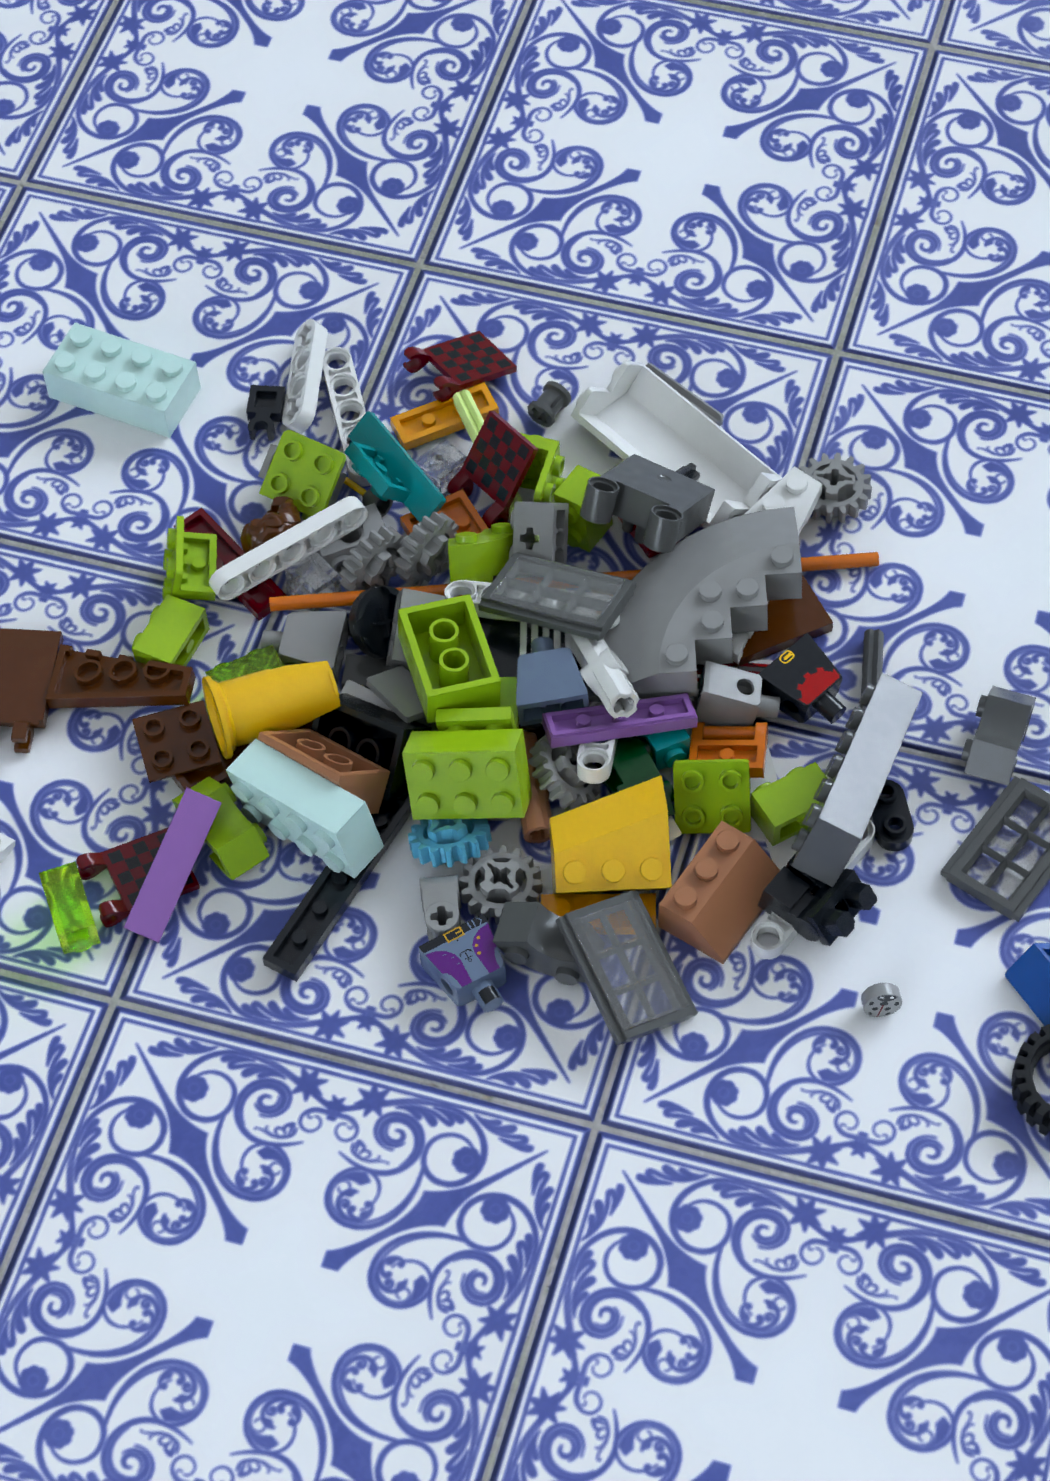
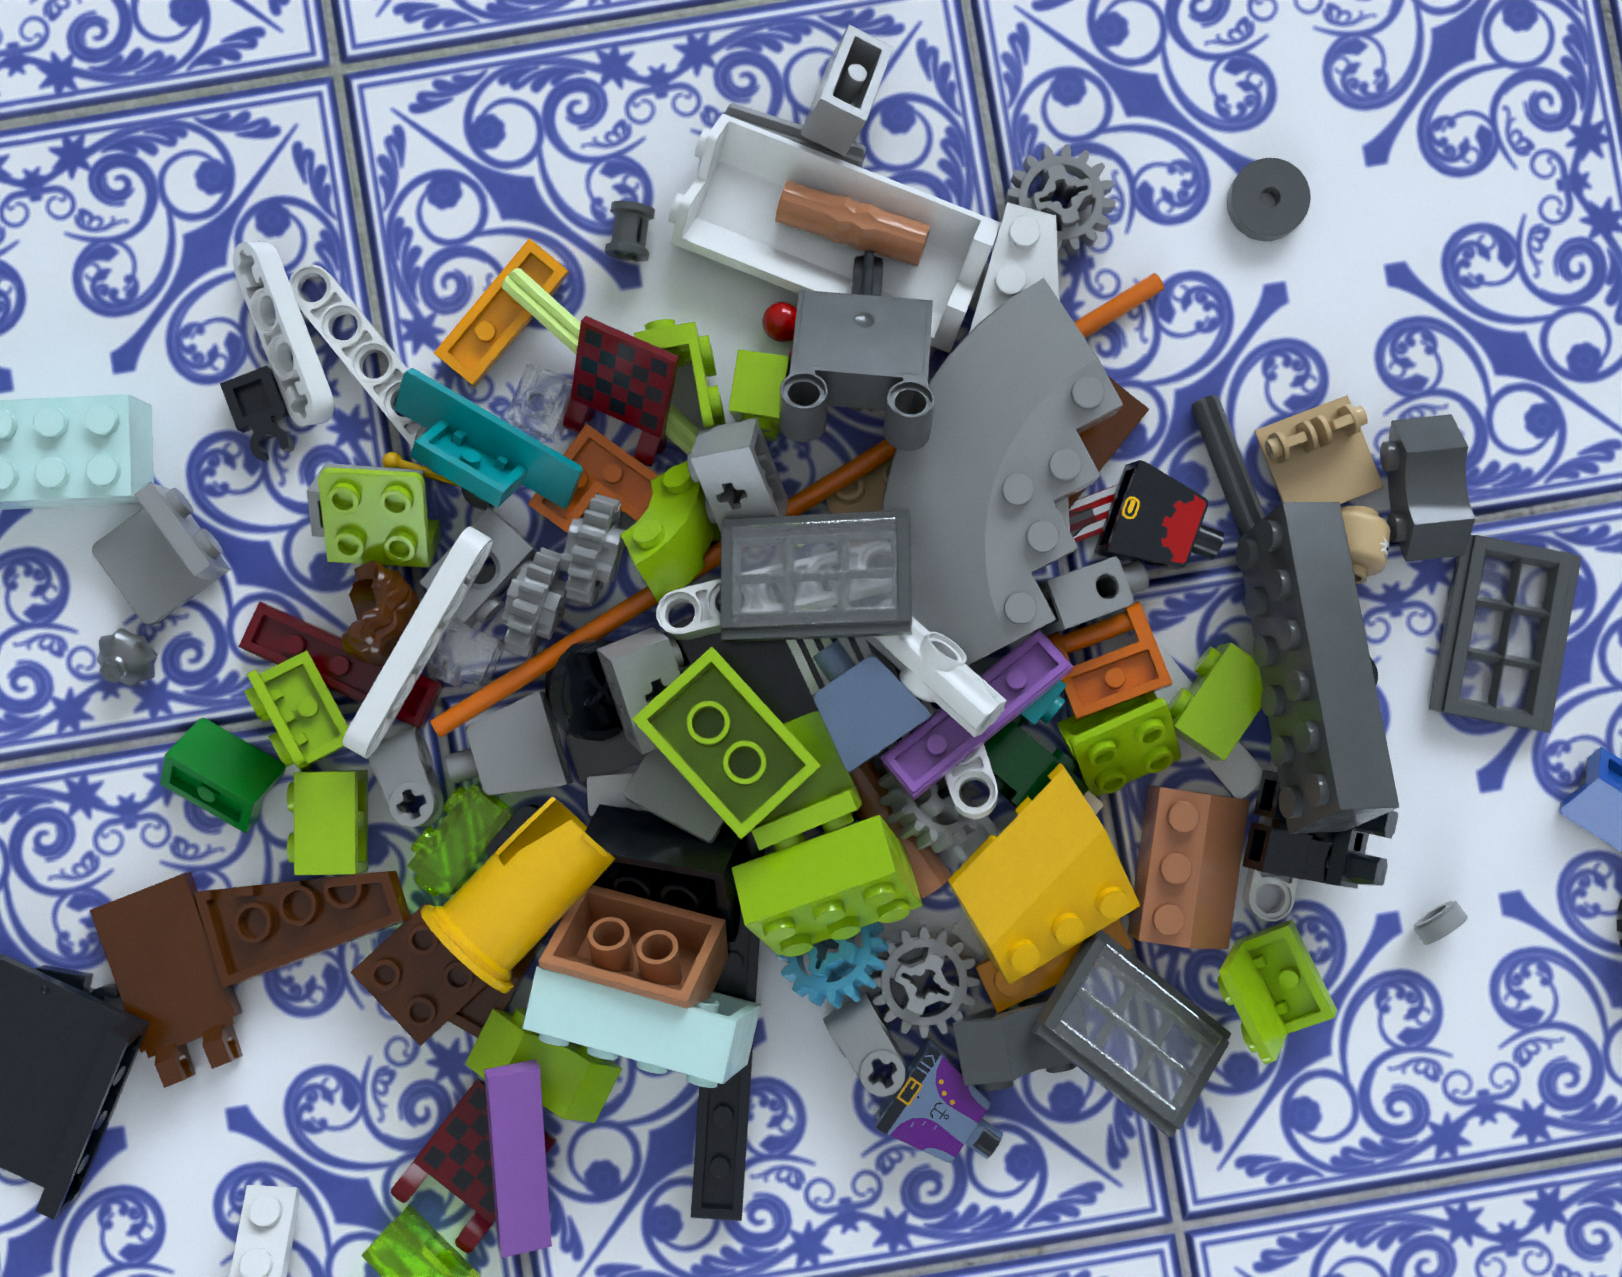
camera: 30 degrees left, 30 degrees up
dark red flag [403,331,517,402] -> none
none -> light grey bracket [92,482,231,625]
none -> flat silver piece [97,628,158,687]
none -> green panel [160,718,286,834]
none -> light grey piece [368,727,446,827]
none -> nougat axle [775,180,931,267]
none -> light grey brick [800,25,894,156]
none -> lime bracket [1217,919,1338,1064]
none -> dark grey piece [1227,158,1311,241]
none -> tan hinge [1254,395,1384,504]
none -> tan head [1341,505,1391,584]

